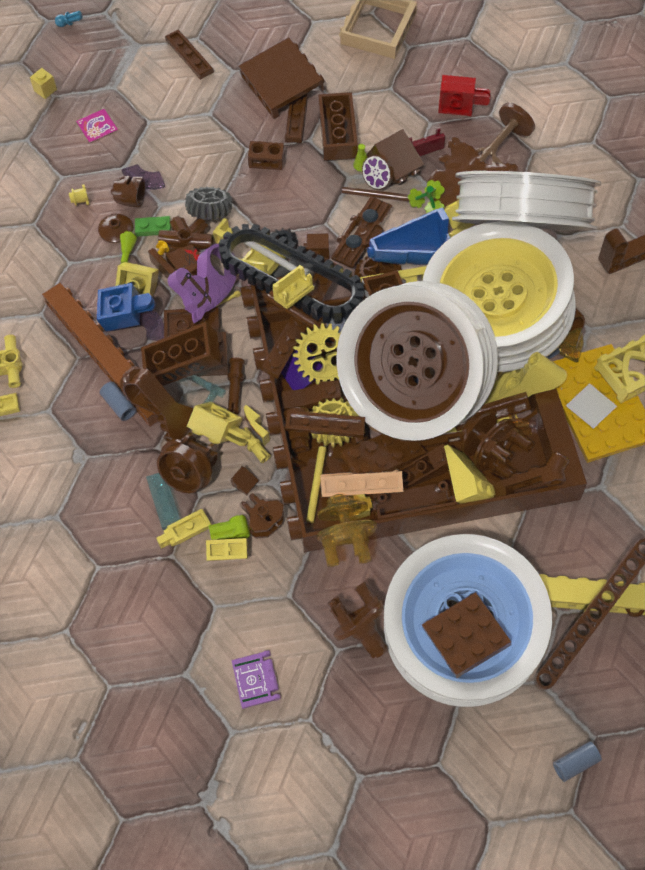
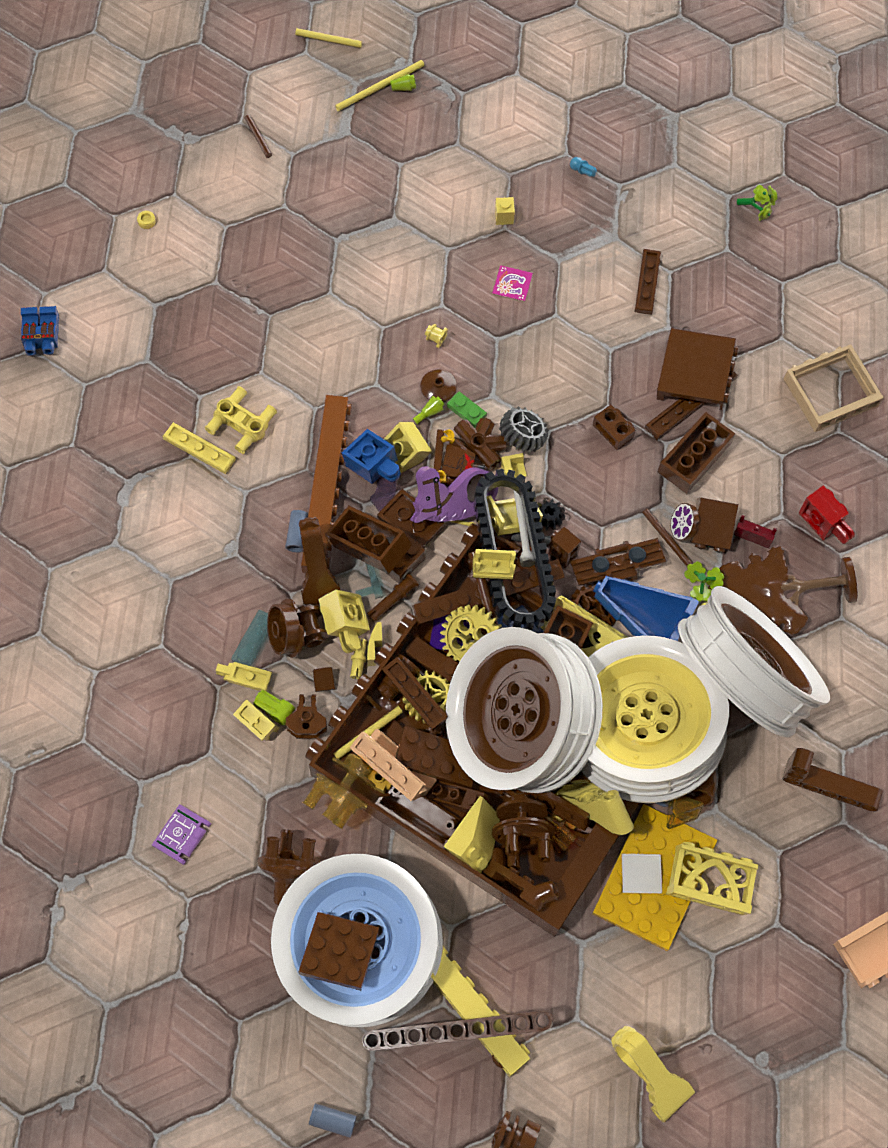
camera: 40 degrees right, 5 degrees up
reddish brown helmet [111,176,146,207] -> none
clear purple tile [121,164,166,190] -> none
lime cone [353,144,368,171] -> none

